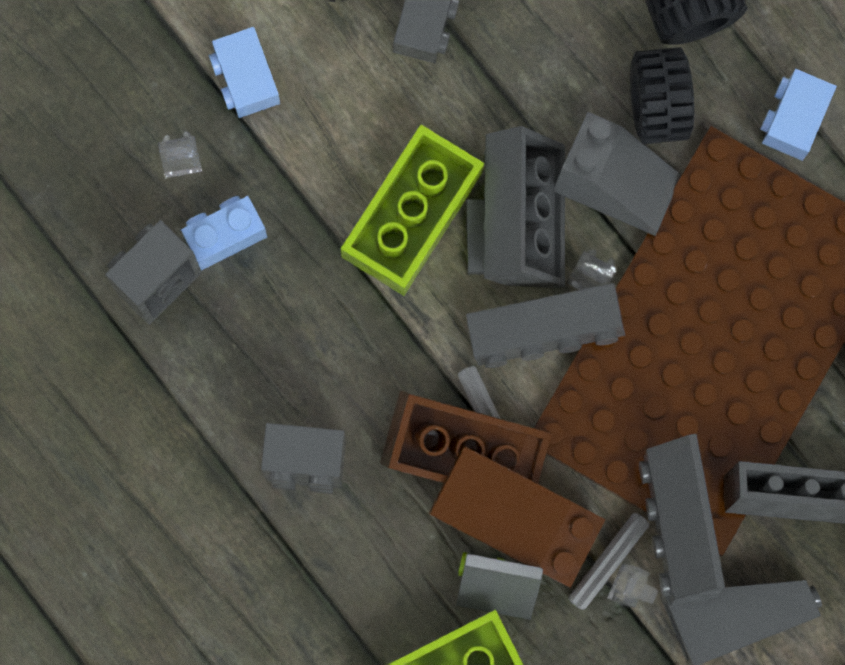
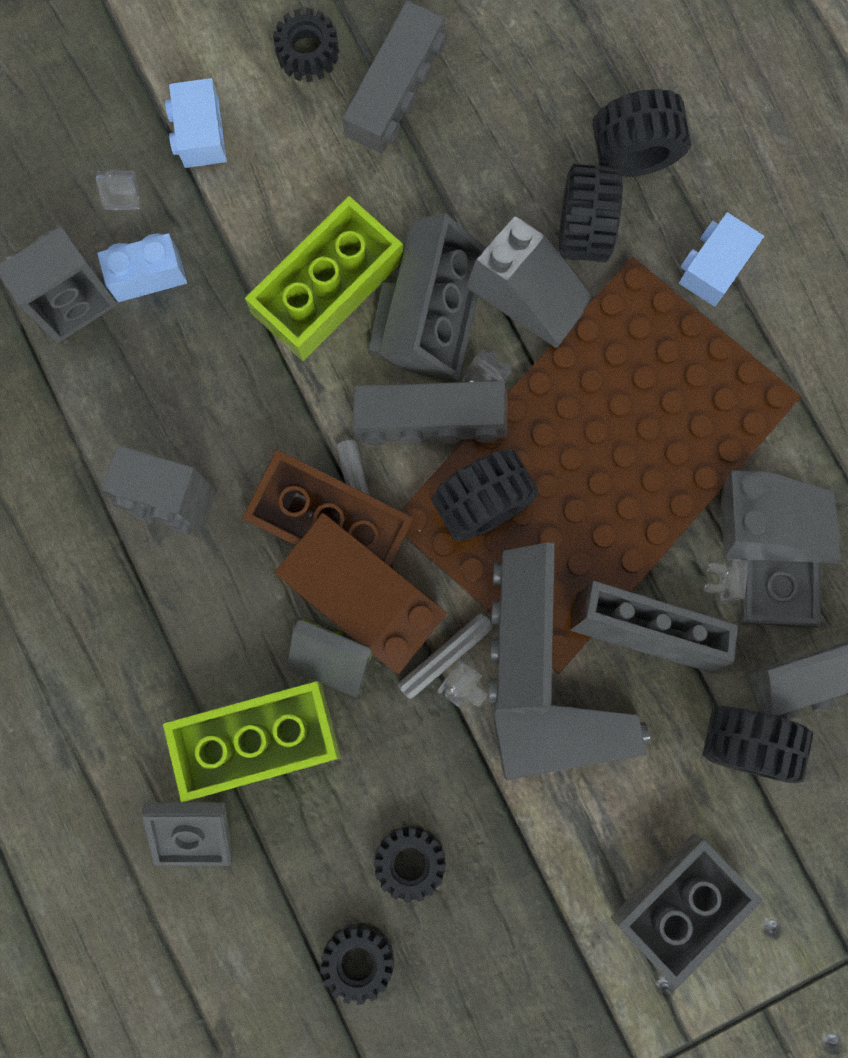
camera: 20 degrees right, 0 degrees up
none -> black tyre [431,449,540,541]

